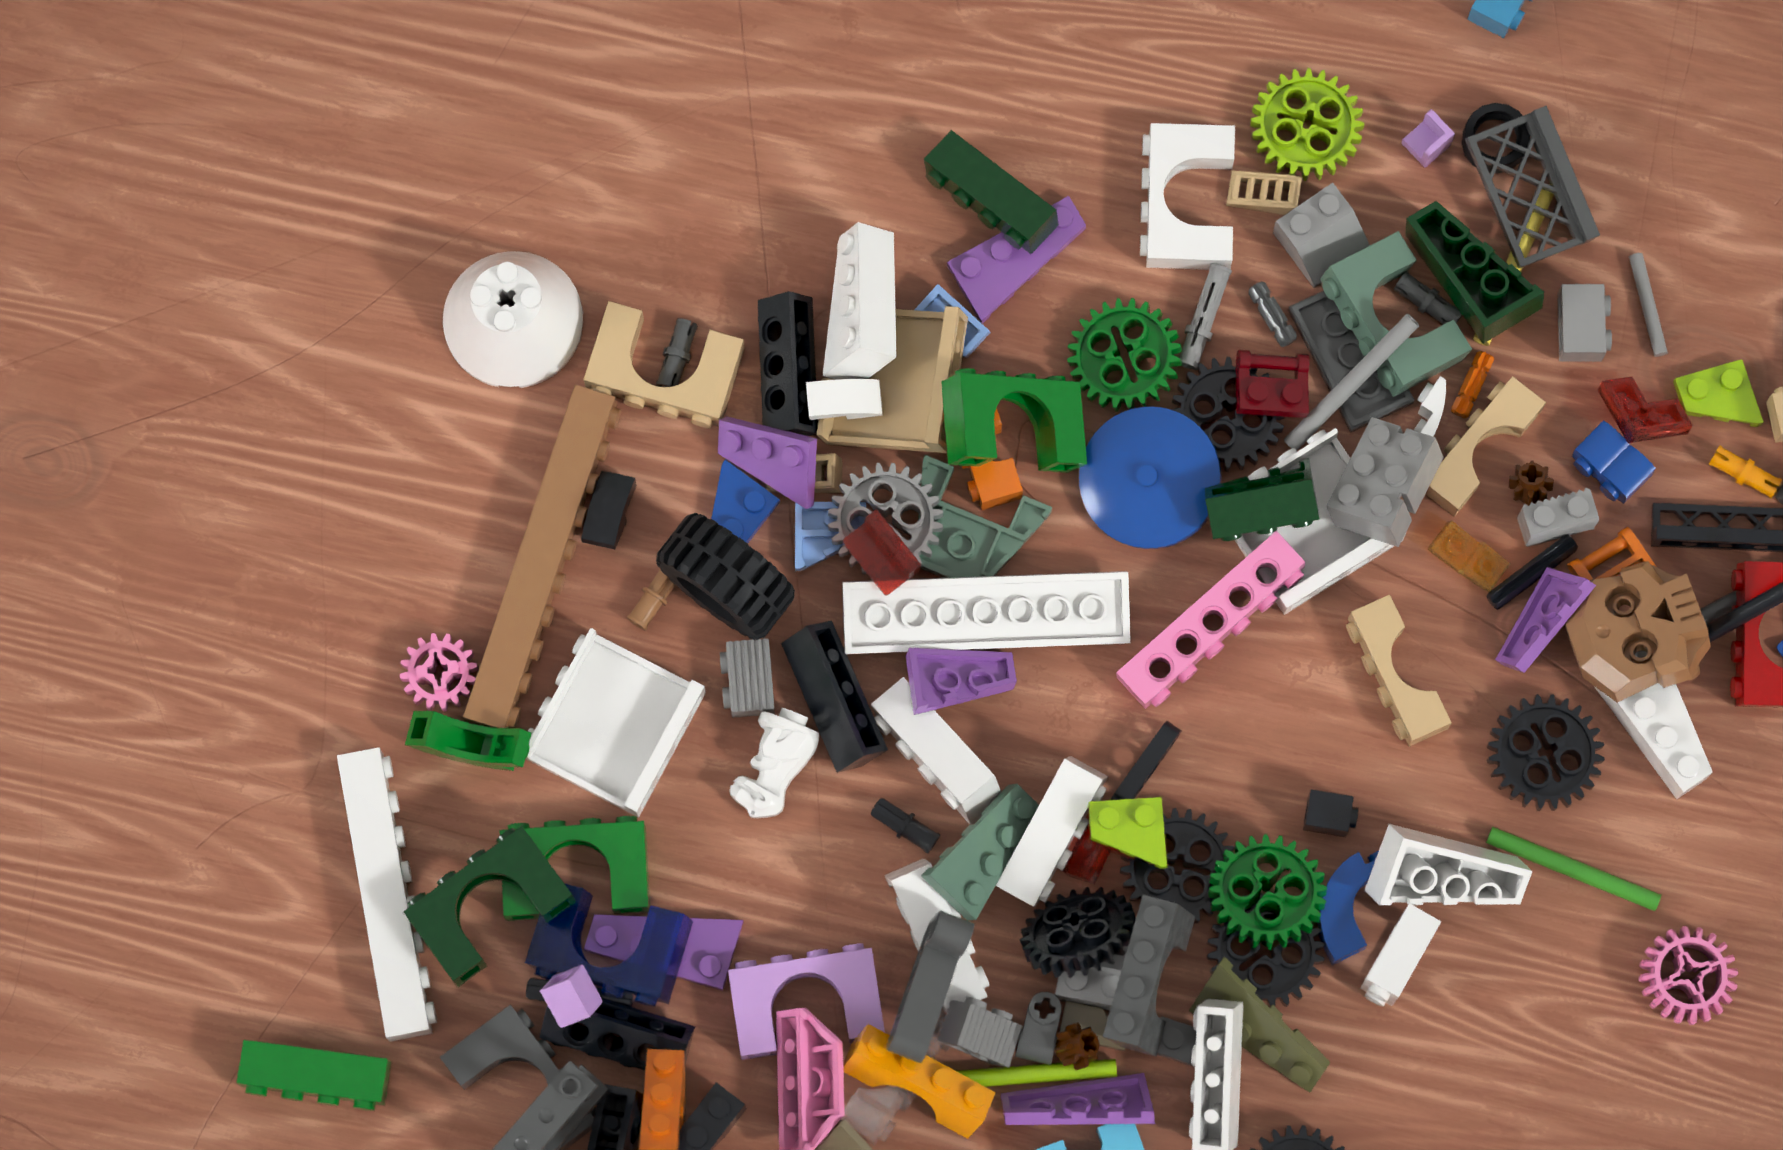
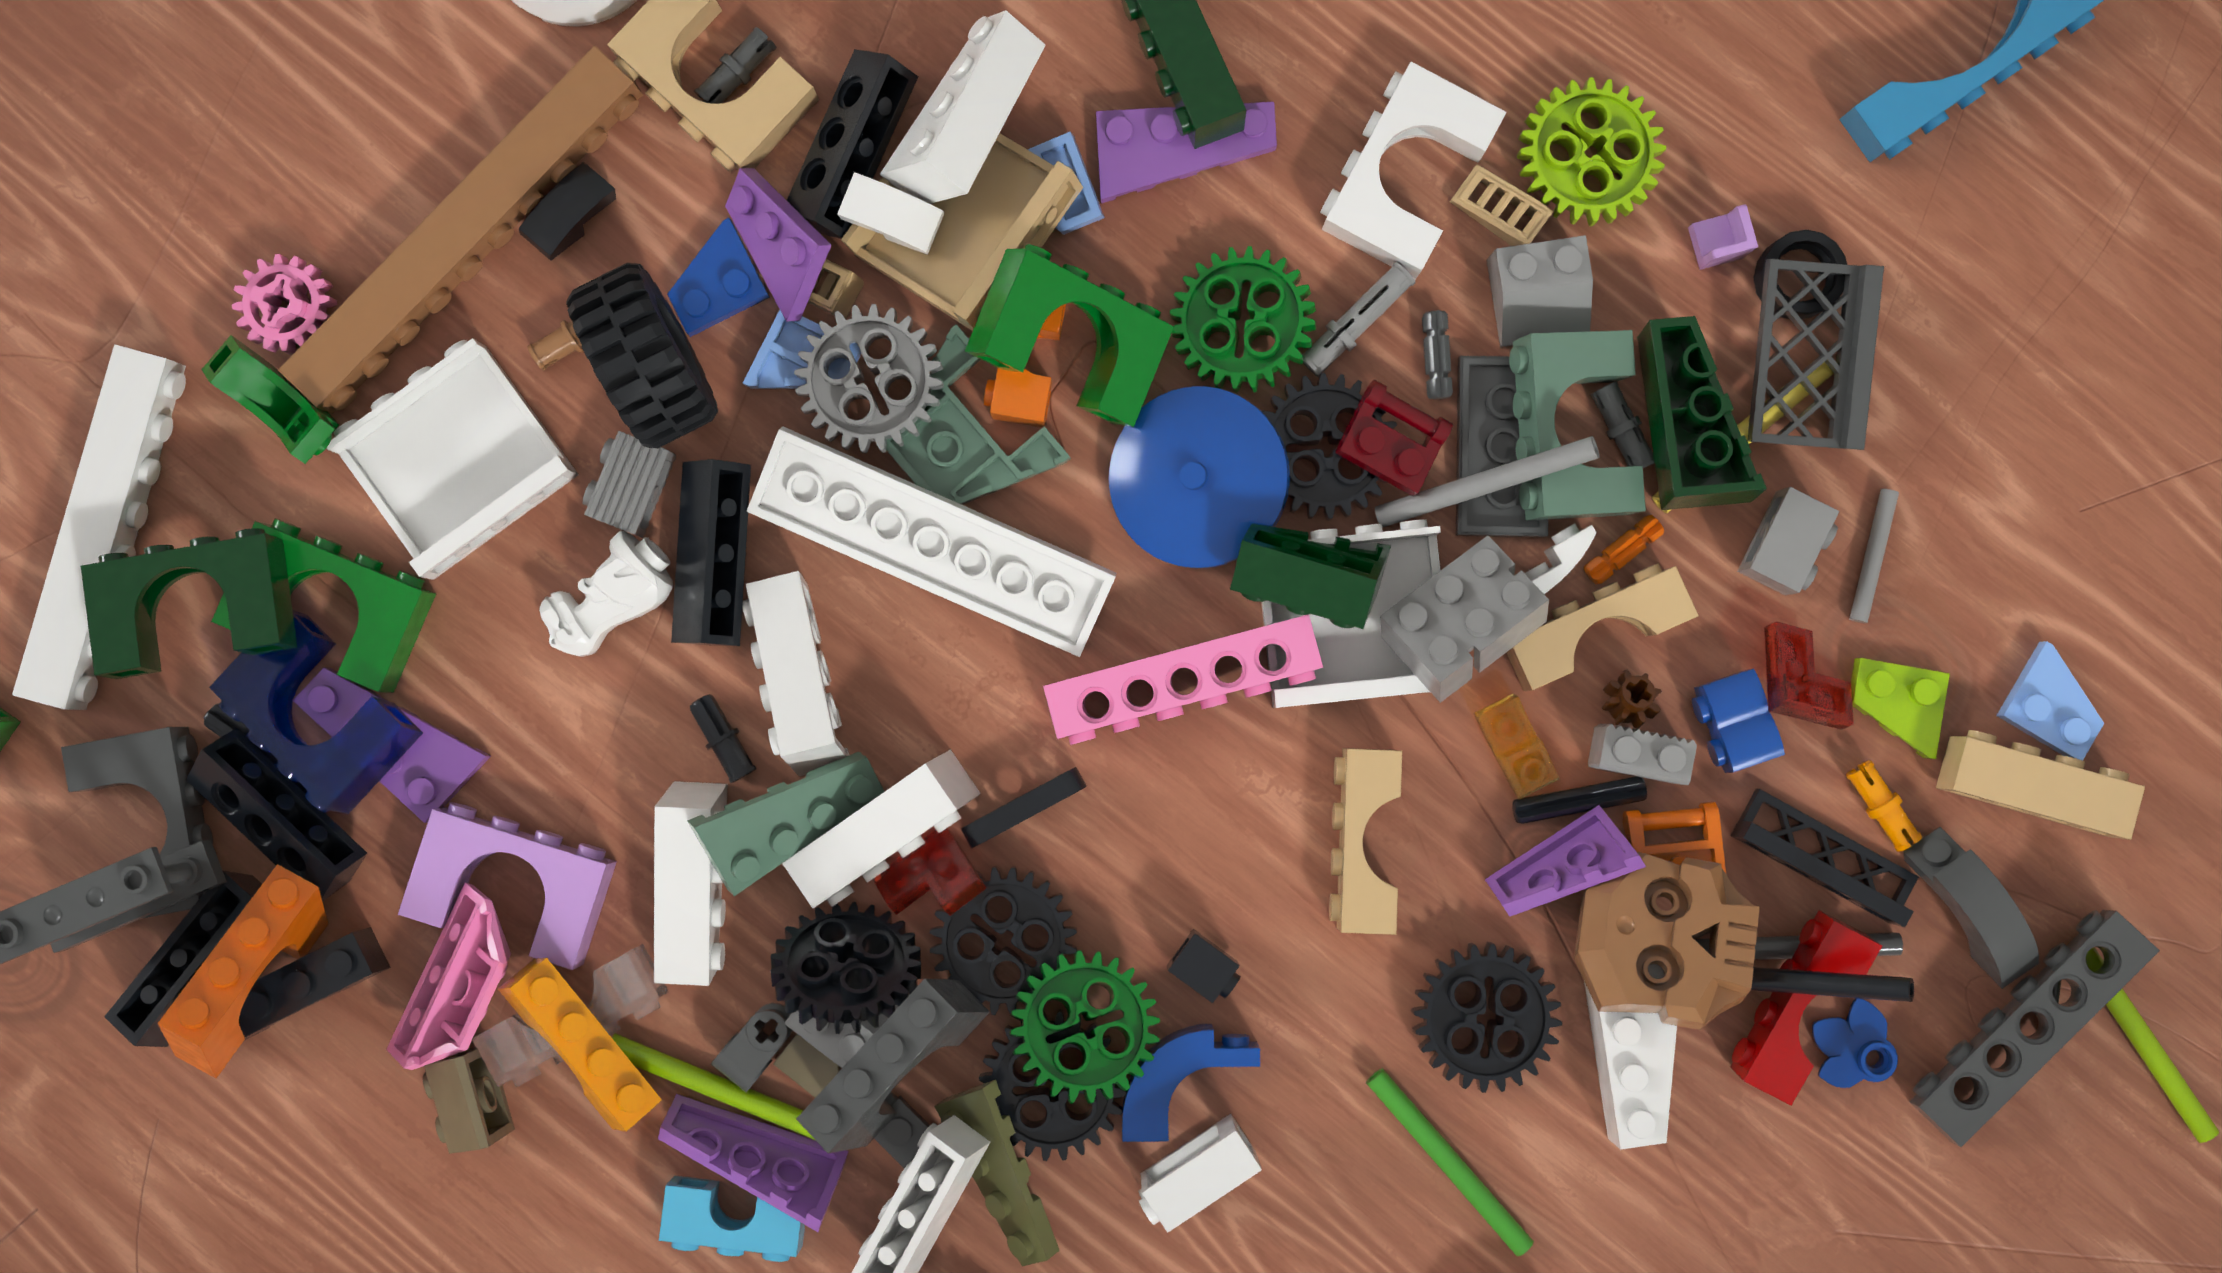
camera: 25 degrees right, 10 degrees up
lavender panel [540,964,602,1027] -> none
clear red panel [843,509,921,596] -> none
dark grey beam [886,910,975,1063] -> none
medium lavender wing [906,648,1017,715] -> none
light grey brick [938,997,1022,1067] -> none
reddish brown gear [1055,1022,1099,1071] -> none
lime wing [1088,797,1167,869] -> none
white wedge [1365,824,1532,905] -> none

